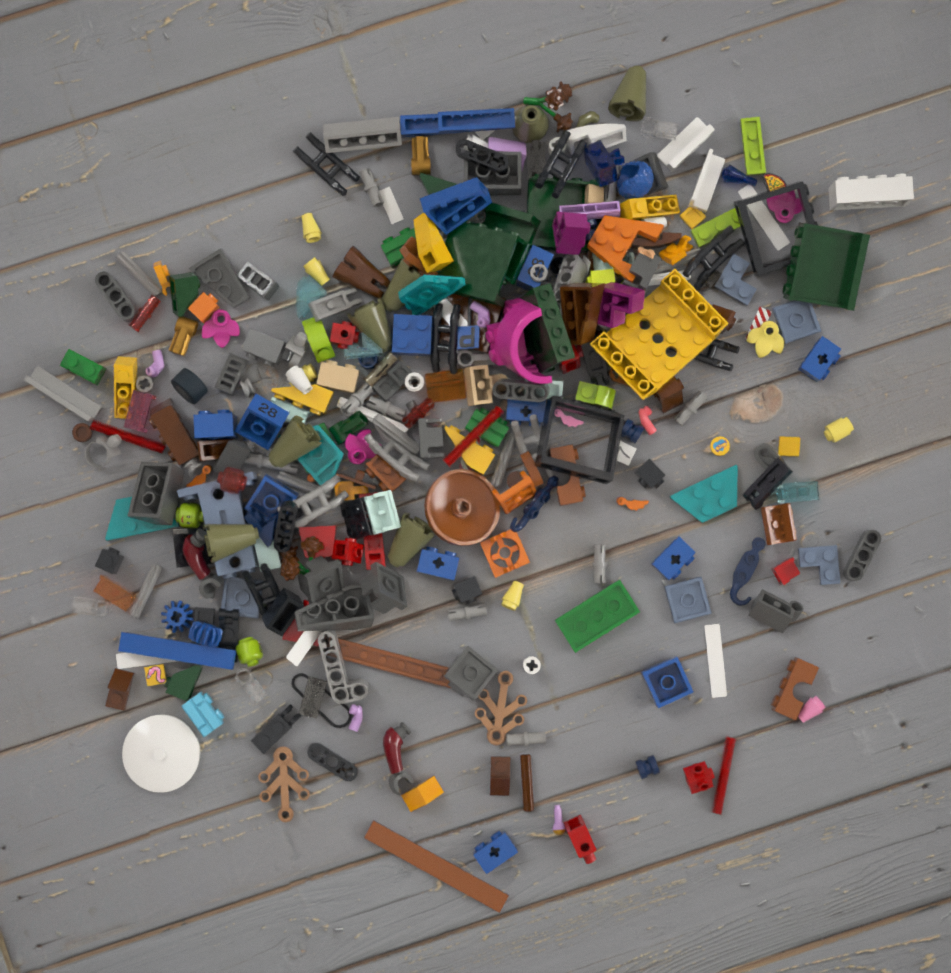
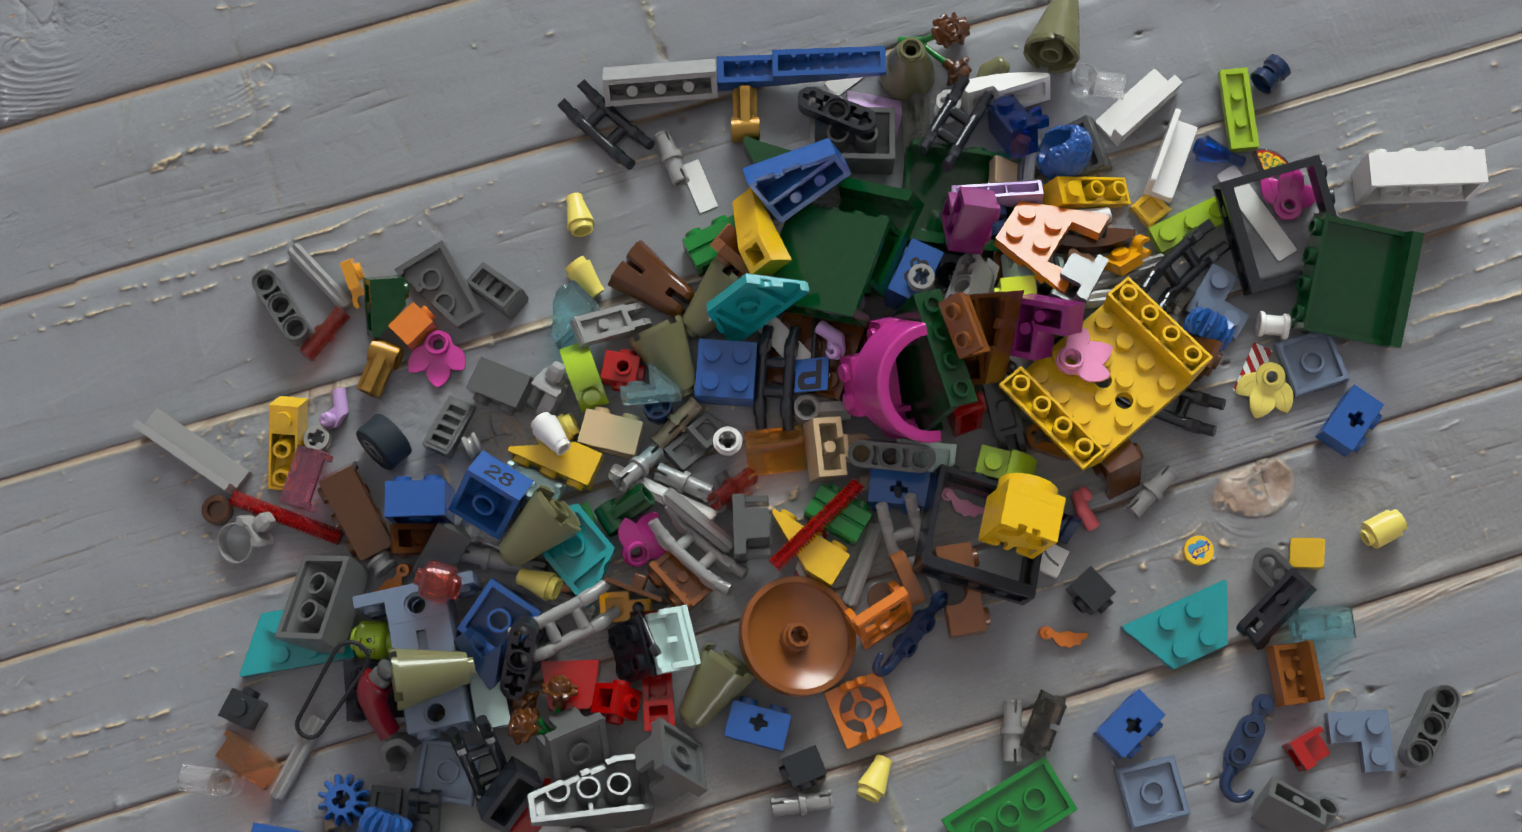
camera: 10 degrees right, 10 degrees down
green brick [60,349,106,385] -> none
none -> black piece [295,640,370,740]
none -> light yellow cone [516,567,563,601]
none -> black hinge [632,602,661,657]
none -> dark orange bracket [938,292,991,359]
none -> yellow piece [978,473,1066,559]
none -> clear smoke hinge [1019,689,1067,757]
none -> bright pink plate [1056,328,1113,383]
none -> blue gear [1183,307,1235,352]
none -> dark blue wheel [1250,54,1291,94]
none -> white bush [1255,311,1291,339]

